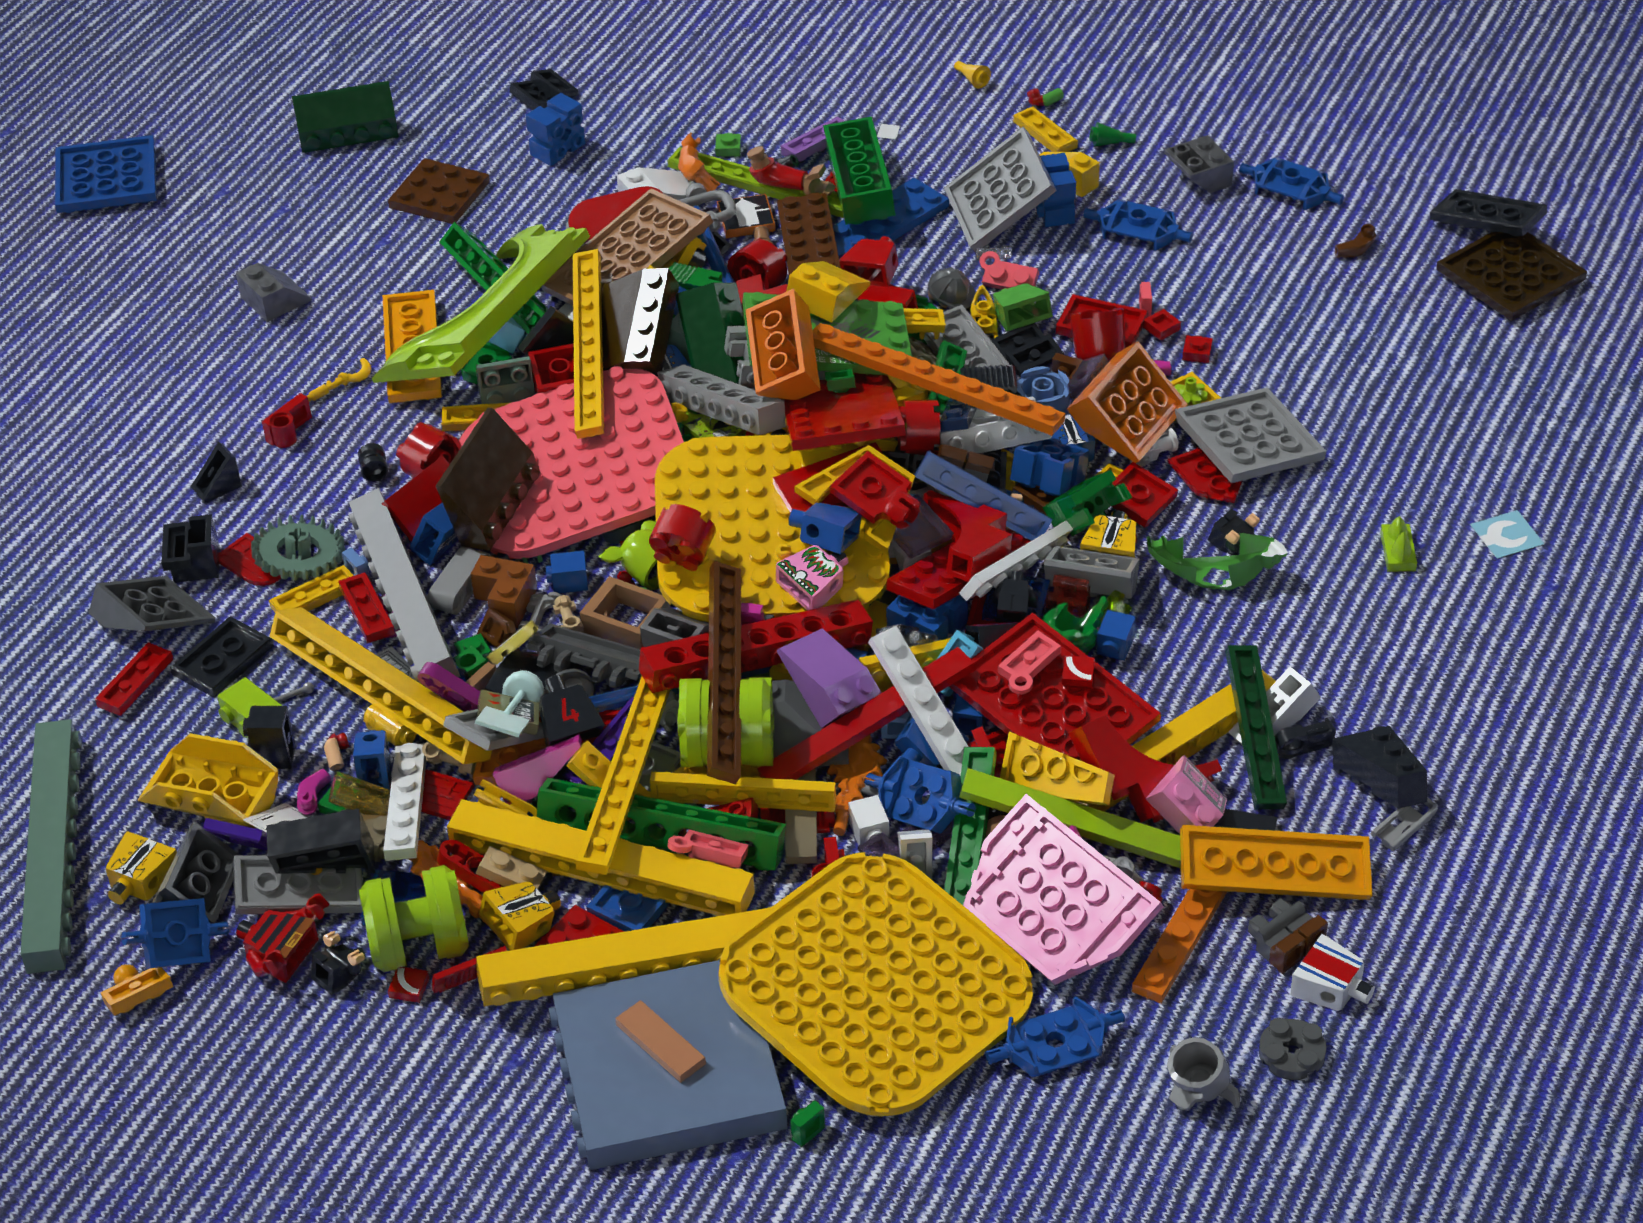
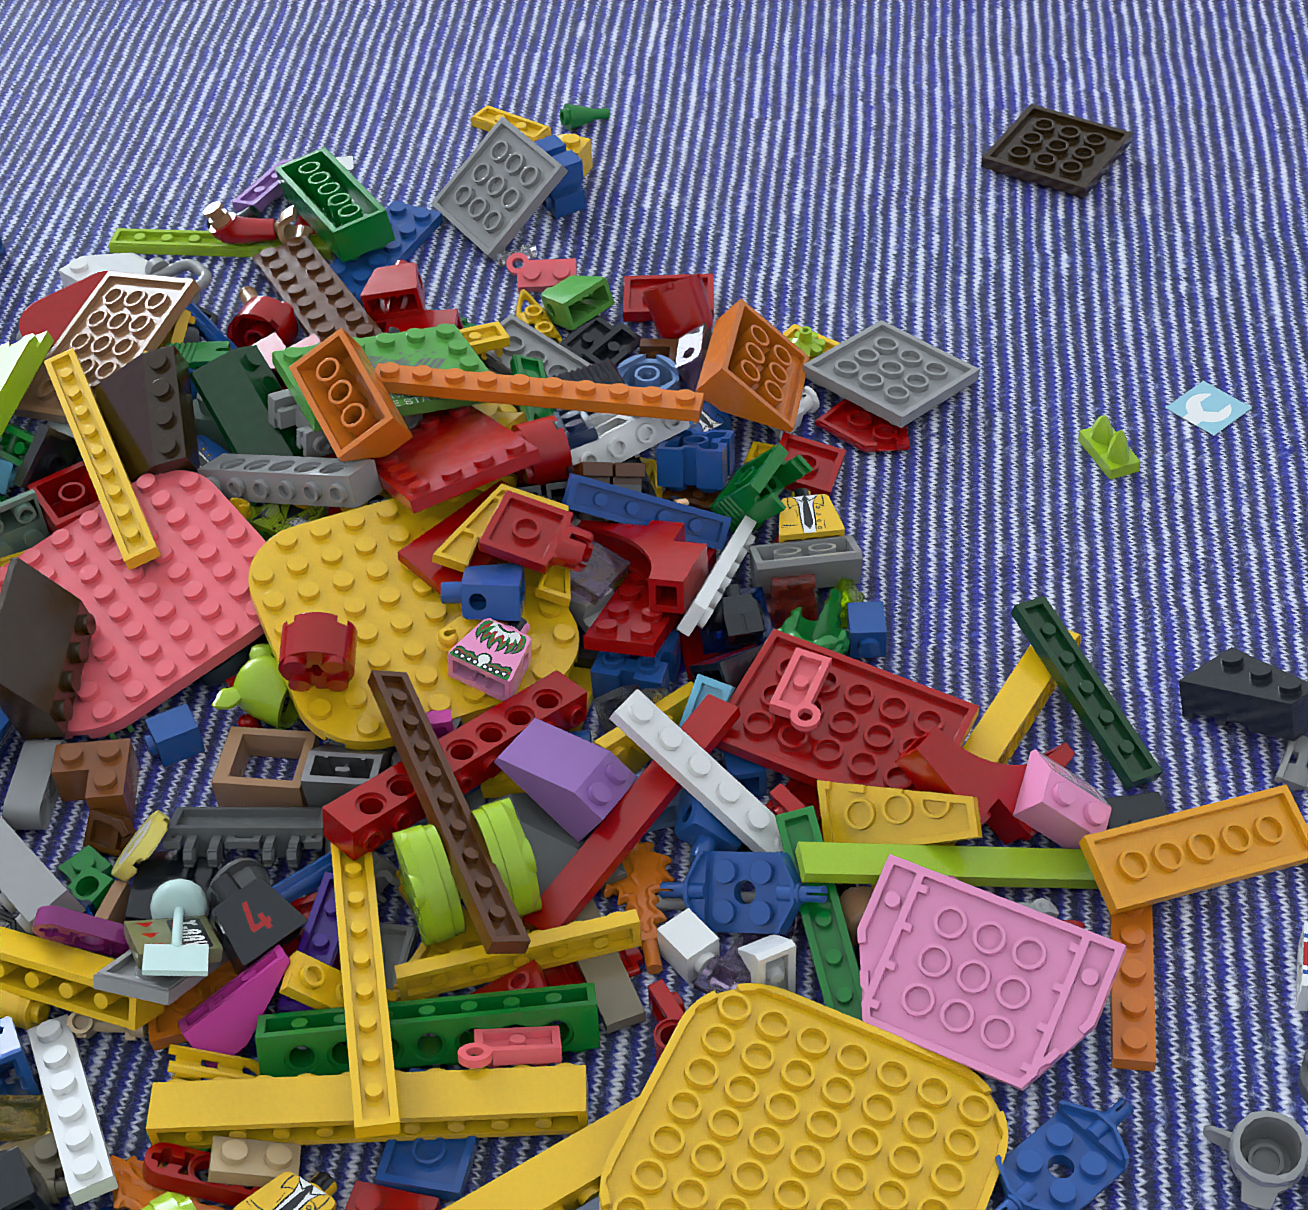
camera: 20 degrees left, 0 degrees up
red window [421,769,474,820] -> none
light grey piece [516,592,561,641] -> none
tan bar [553,595,584,633] -> none
orange arm [678,132,720,192] -> none
bright green plate [715,133,741,157] -> none
tile [717,194,775,238] -> none
yellow slope [786,261,870,323] -> none
green plate [825,368,855,393] -> none
dark grey piece [927,267,976,310] -> none
yellow cone [954,61,991,89] -> none
arm [1027,88,1064,106] -> none
red tile [1062,655,1095,688] -> none
blue plate [1083,199,1193,251] -> none
coral tile [1139,282,1152,317] -> none
red plate [1143,309,1181,340] -> none
bright green animal [1147,533,1288,590] -> none
flat silver slope [1164,135,1234,193] -> none
red plate [1182,335,1213,363] -> none
black piece [1208,509,1260,555] -> none
white slope [1228,667,1321,744] -> none
blue plate [1239,157,1344,210] -> none
hips [1248,898,1328,974] -> none
black piece [1274,718,1336,759] -> none
reddish brown arm [1335,224,1376,258] -> none
black piece [1430,189,1547,237] -> none

